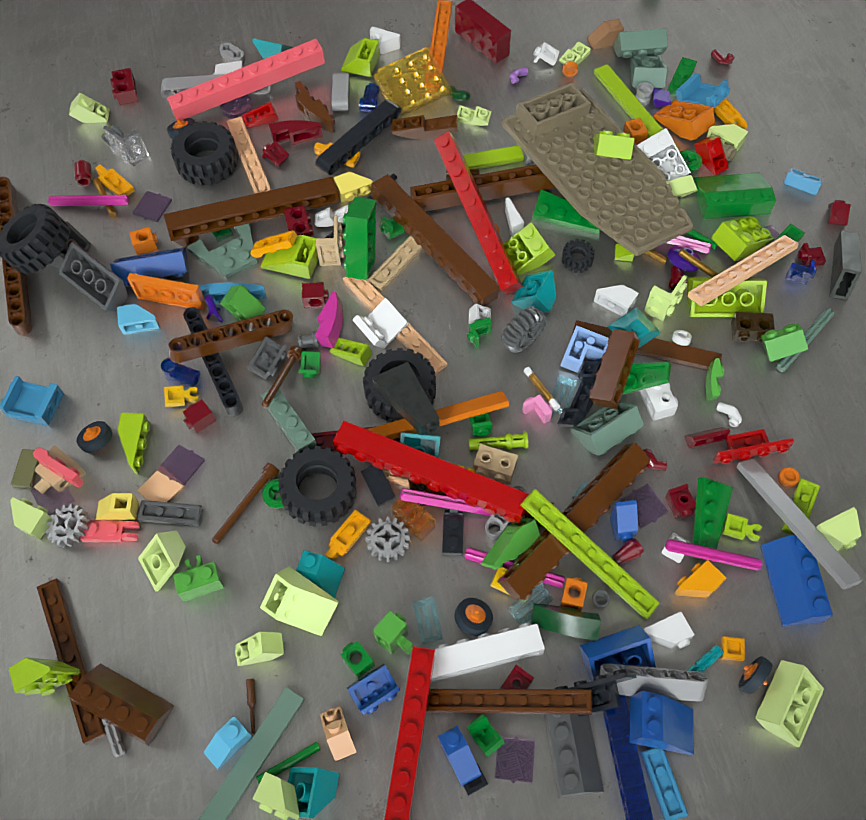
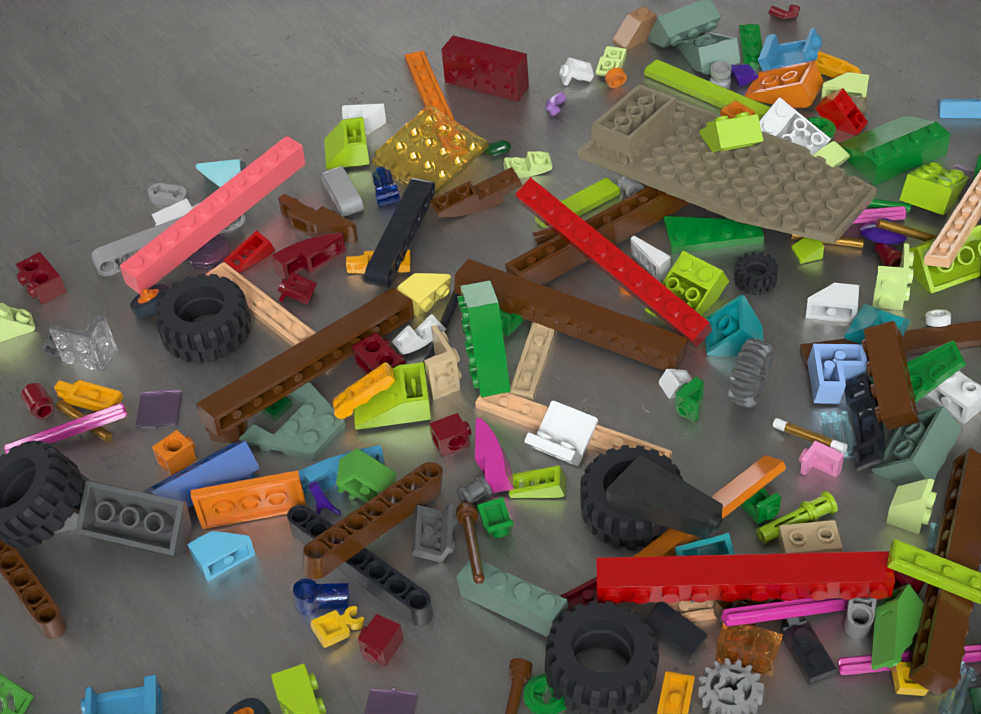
camera: 20 degrees left, 15 degrees down
none -> yellowish green slope [886,479,937,534]

